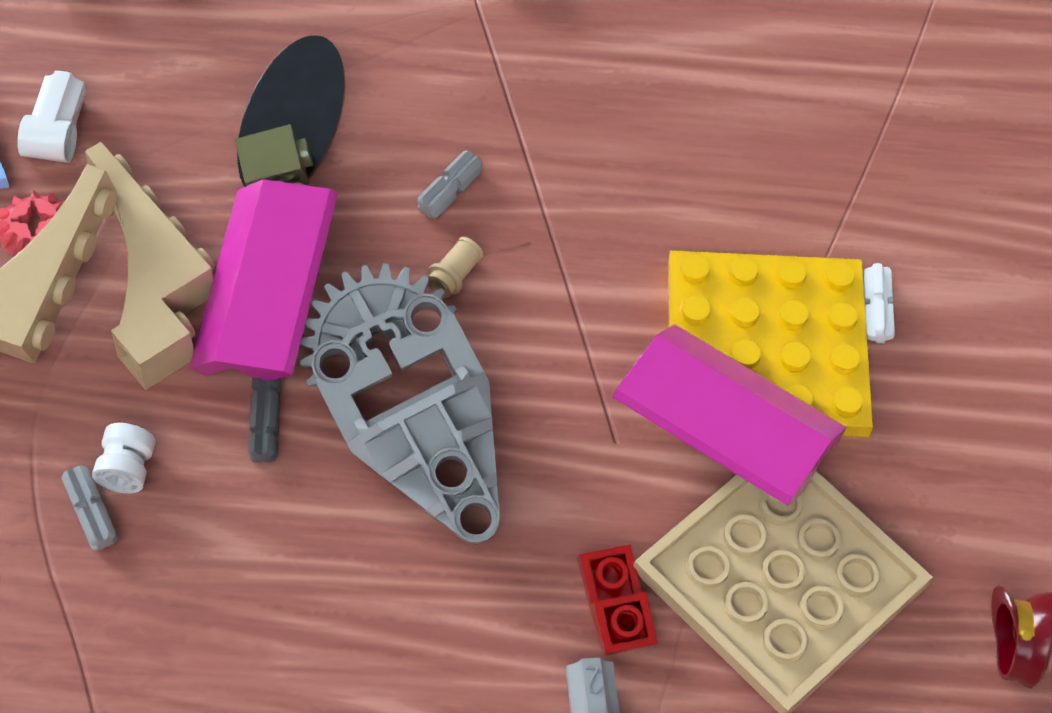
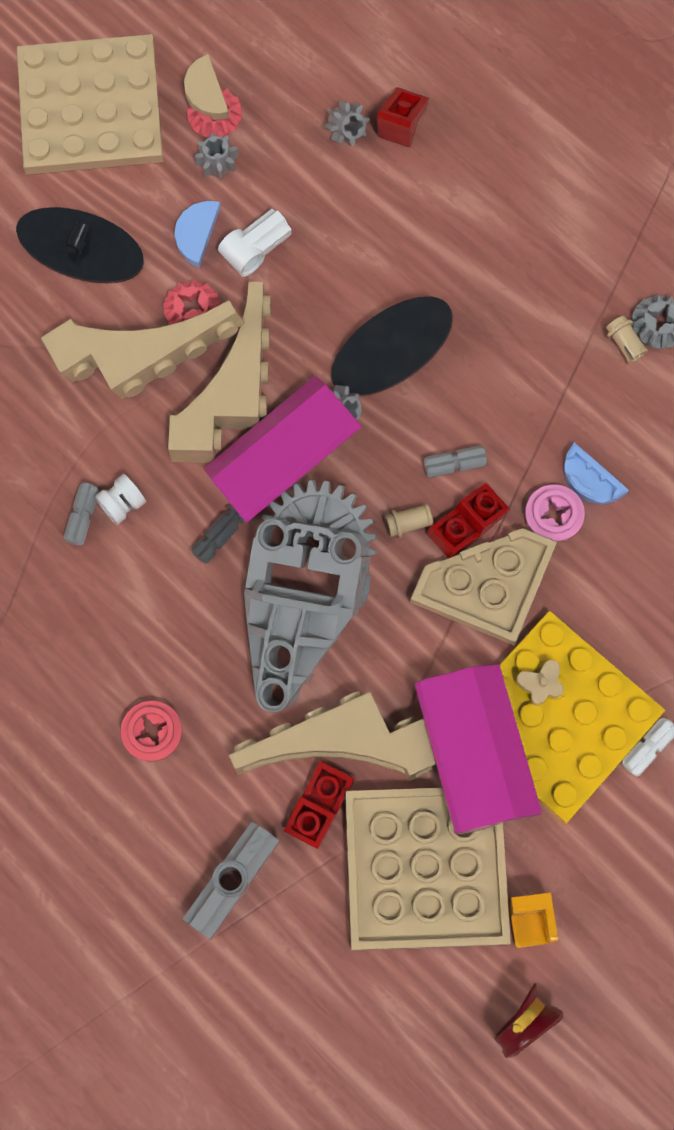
camera: 45 degrees right, 15 degrees up
olive brick [235,124,313,186] -> none
none -> coral gear [121,701,183,762]
none -> tan arch [229,691,437,782]
none -> tan plate [410,528,557,646]
none -> red slope [426,483,510,559]
none -> light orange panel [508,892,558,948]
none -> tan piece [516,660,564,706]
none -> bright pink gear [525,485,585,541]
none -> light blue tile [563,442,629,505]

